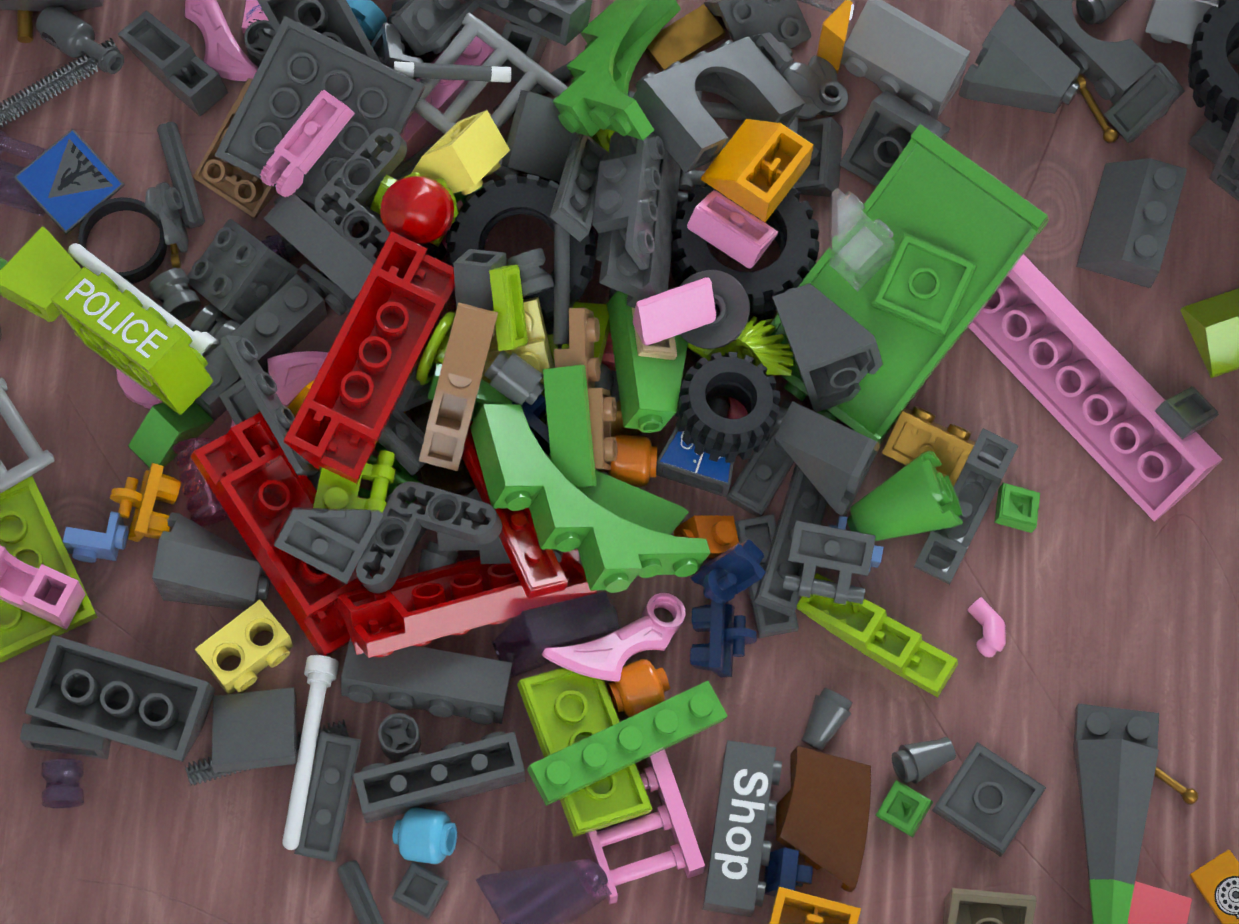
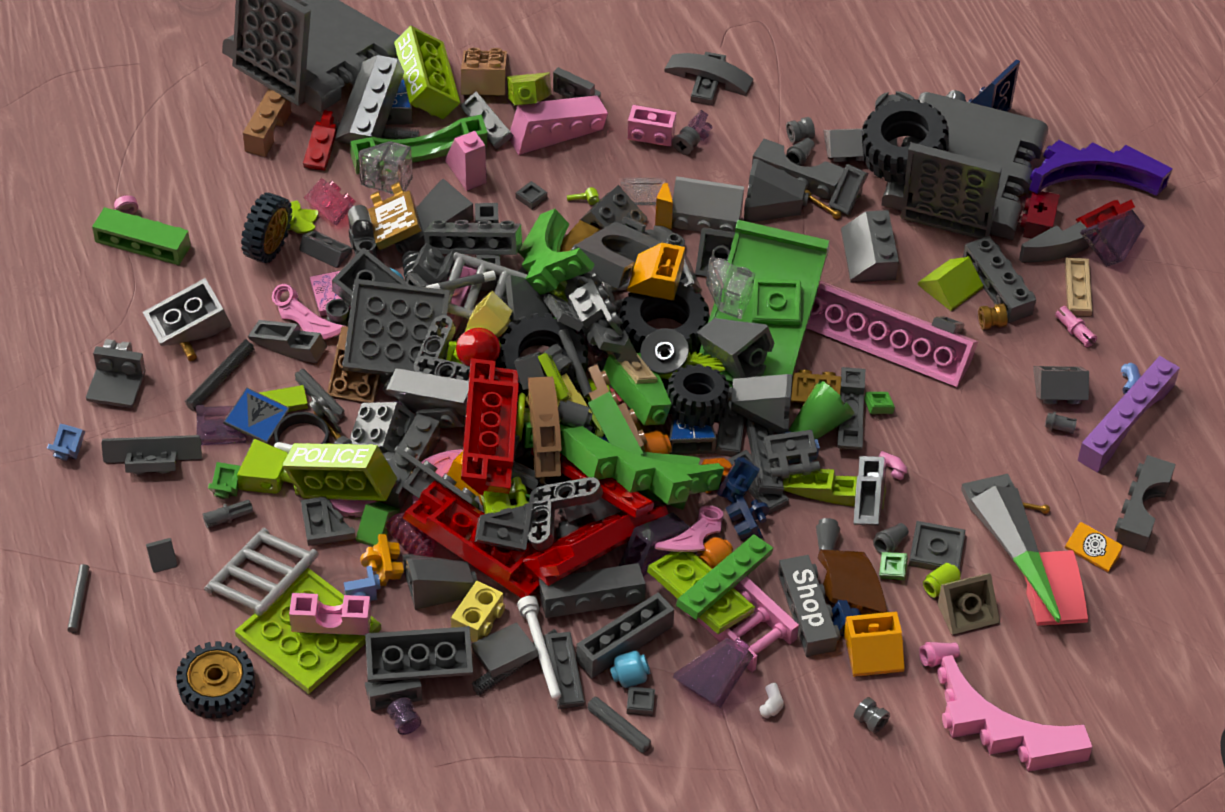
camera: 20 degrees left, 20 degrees down
dark grey piece [36,6,124,74] -> none
bright pink hinge [260,90,355,198] -> none
dark grey wheel [378,713,421,762] -> none
bright pink slope [633,277,716,345] -> none
bright pink slope [687,190,778,268] -> none
none -> lime tile [259,385,308,412]
none -> dark grey wing [301,497,356,546]
none -> dark grey slope [854,456,887,526]
none -> lime brick [923,563,961,598]

